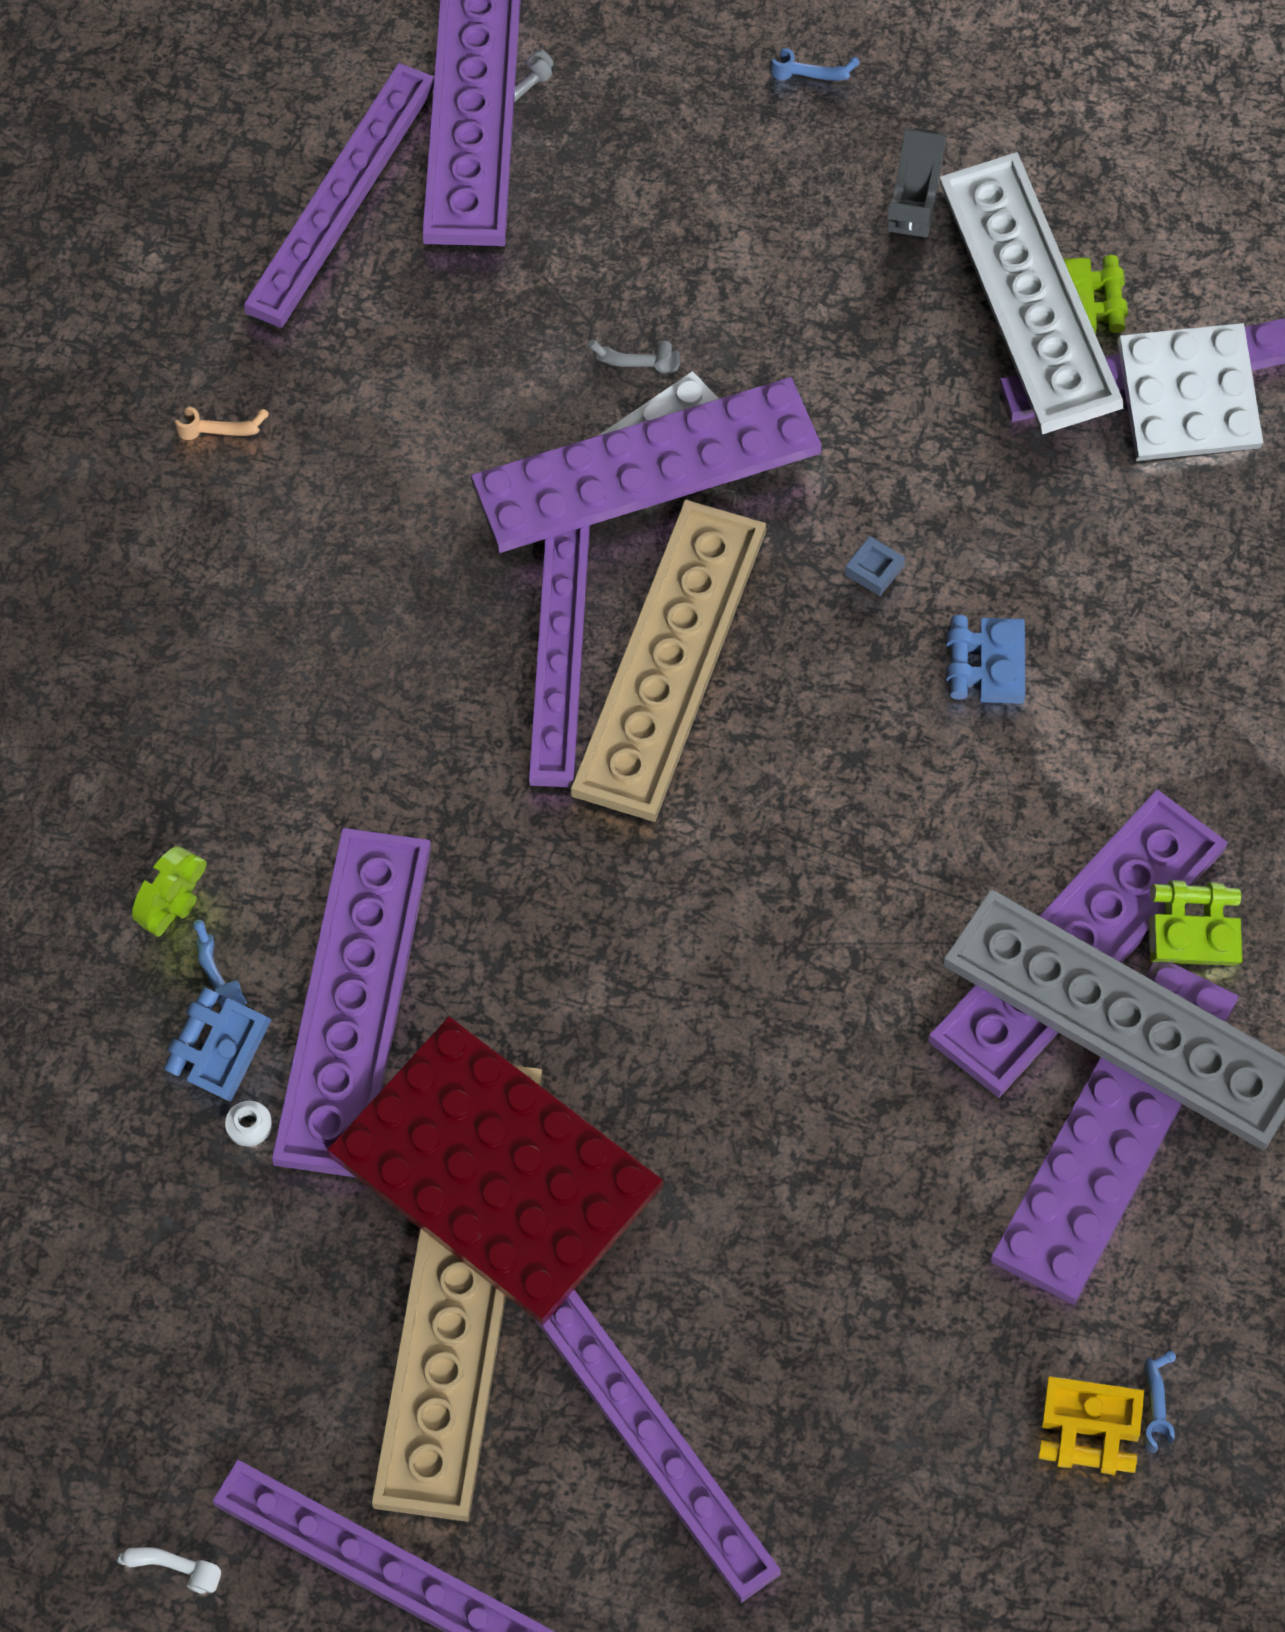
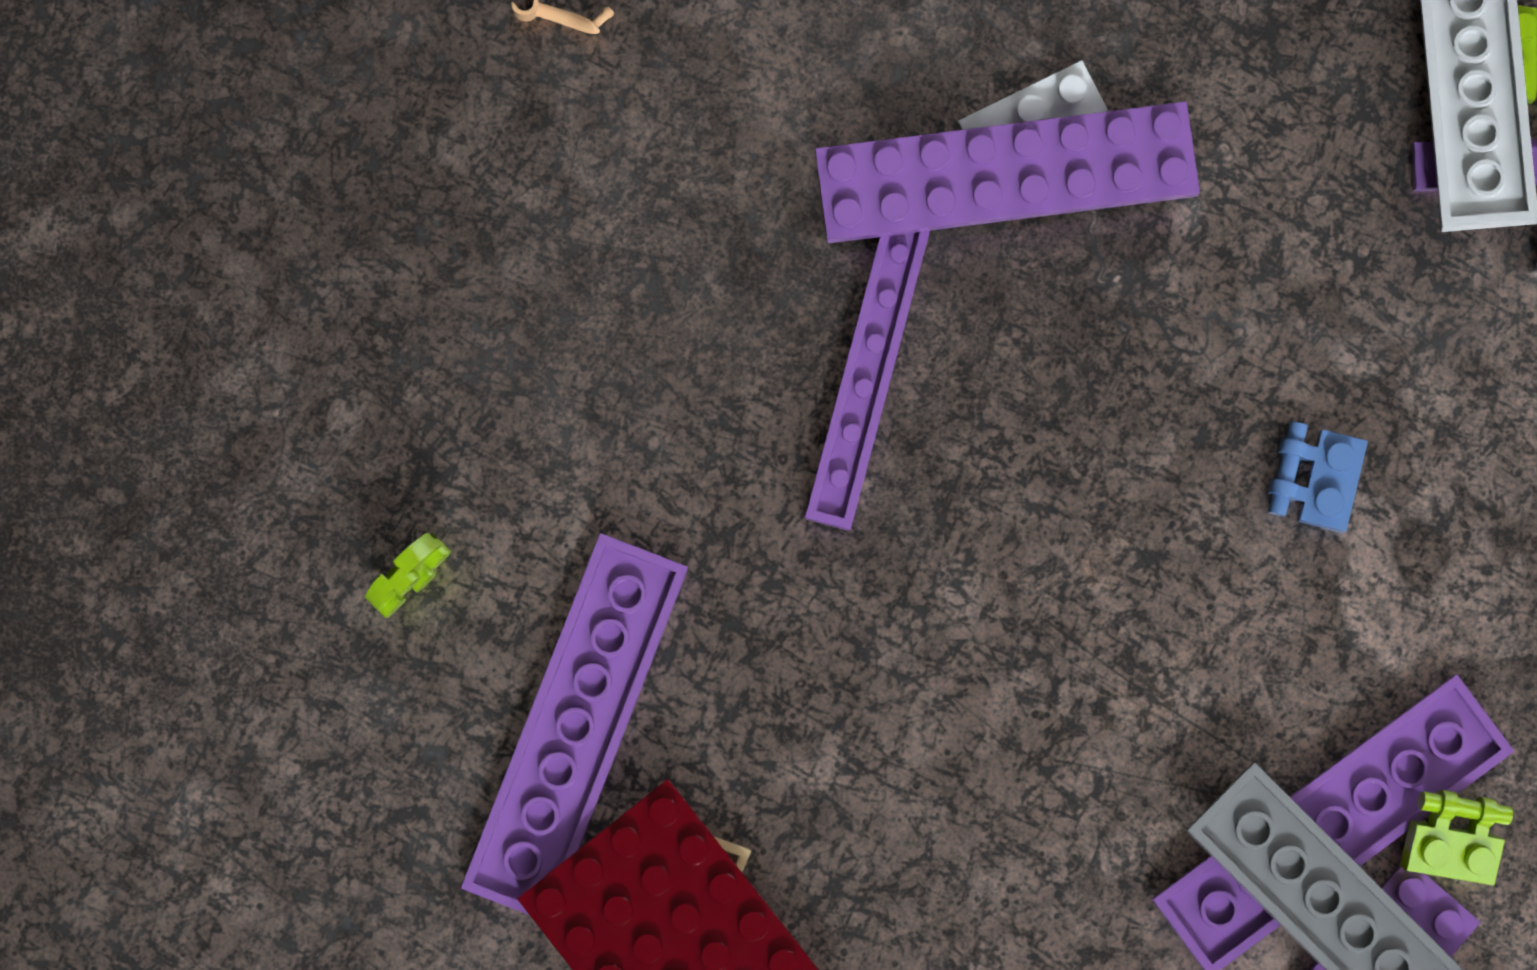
camera: 10 degrees right, 20 degrees up
medium blue plate [163,986,272,1102] -> none
medium blue piece [193,919,247,1009] -> none
white plate [225,1101,272,1146] -> none
tan plate [571,500,766,822] -> none
light grey piece [588,339,680,374] -> none
sand blue plate [845,536,905,596] -> none

